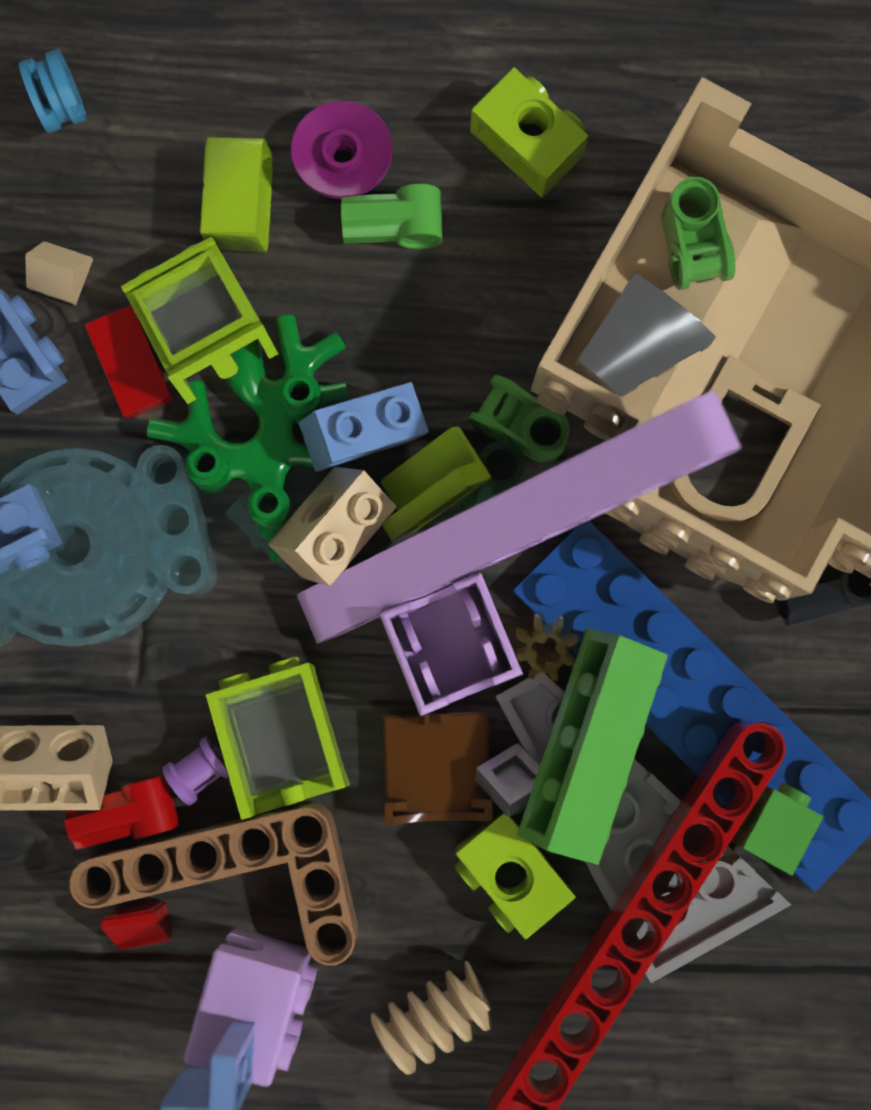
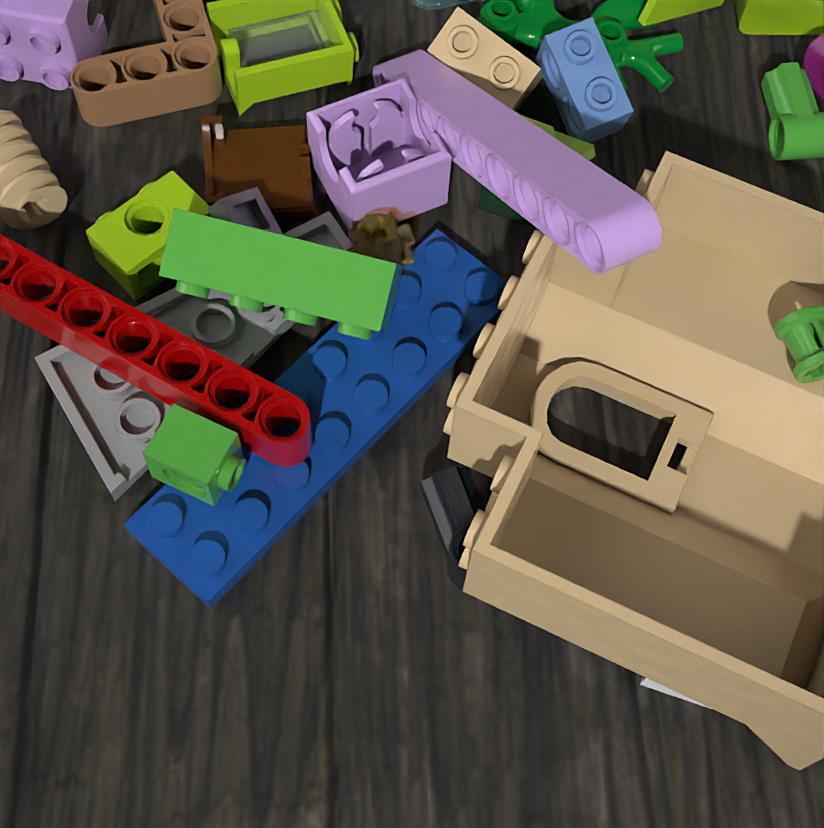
camera: 80 degrees right, 20 degrees down
dark grey slope [572,272,716,398] -> none

